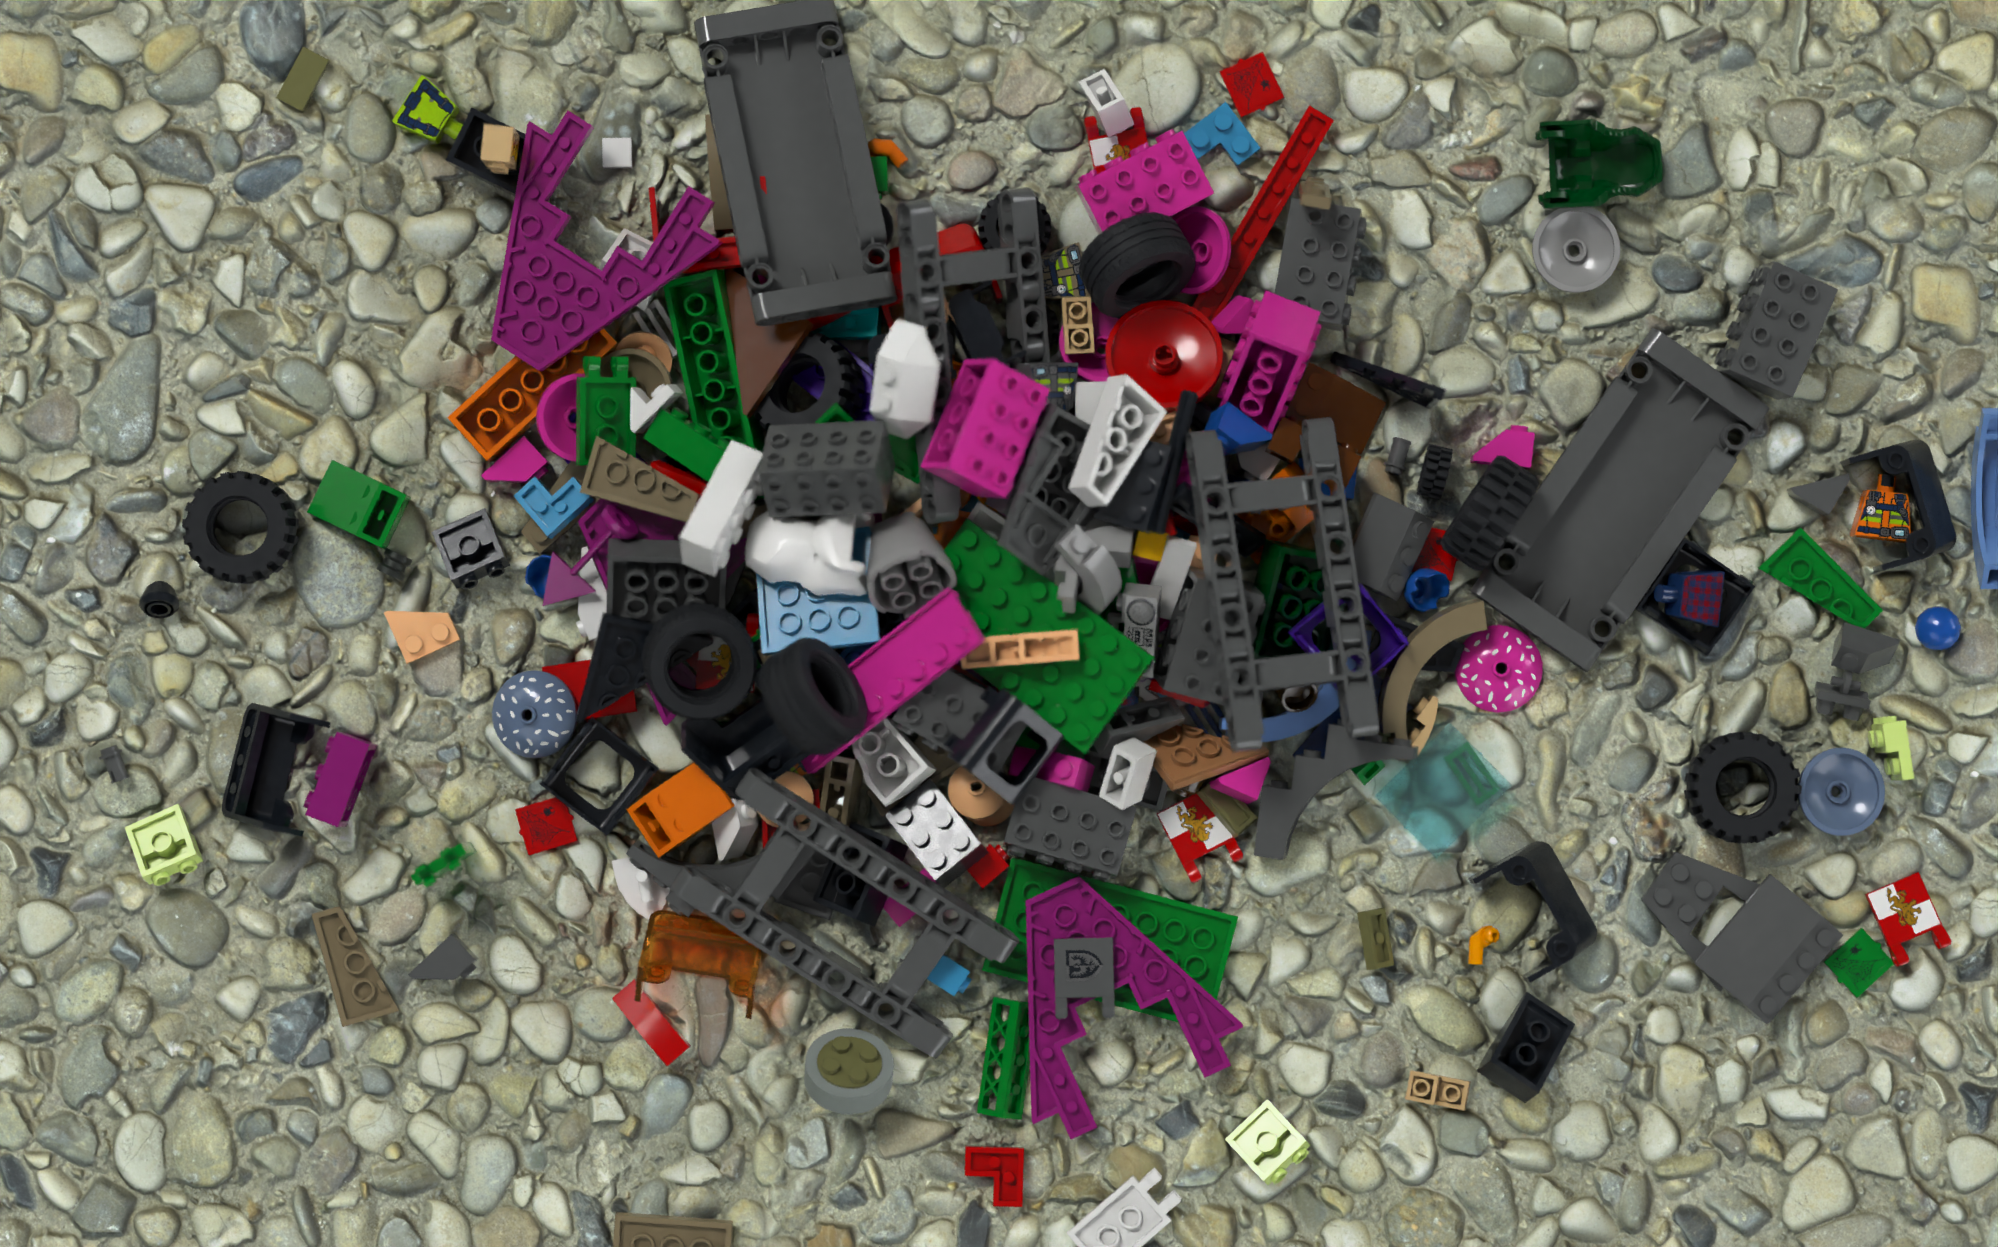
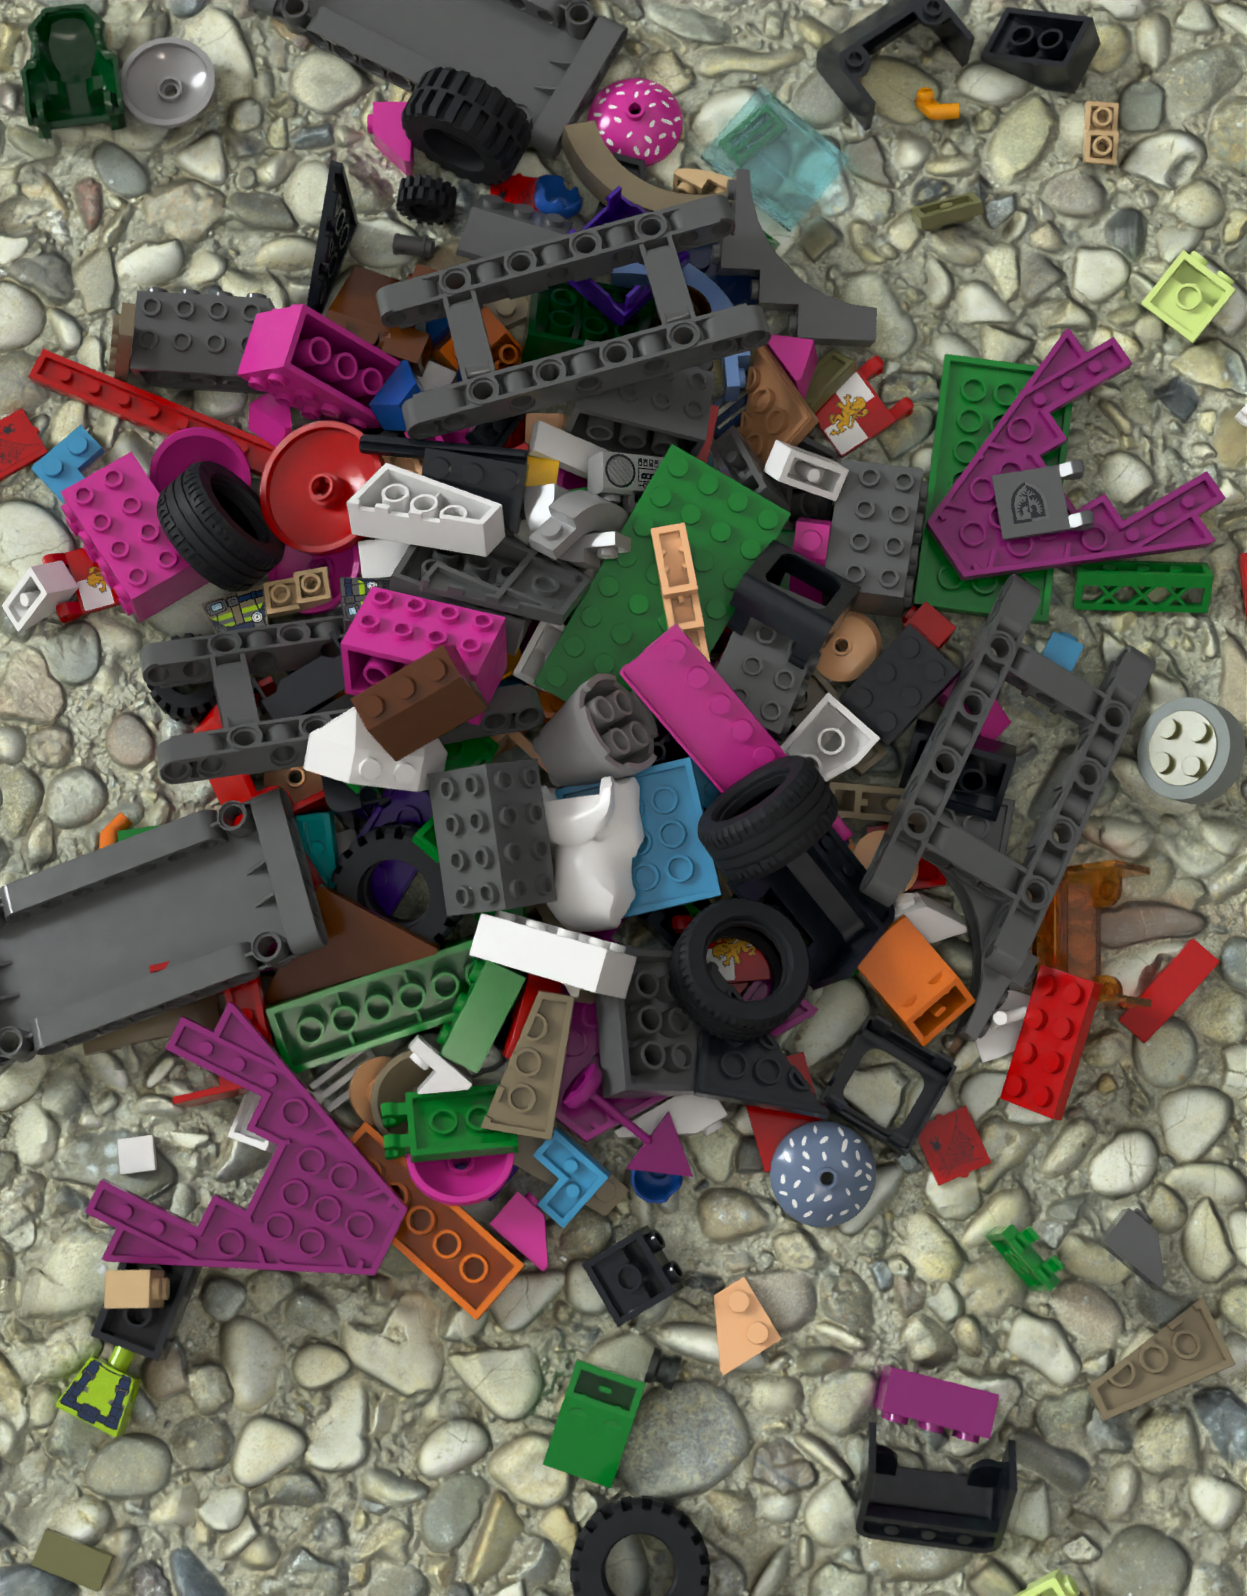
camera: 95 degrees left, 10 degrees down
none -> reddish brown slope [350,644,490,762]
none -> red plate [1000,965,1103,1121]

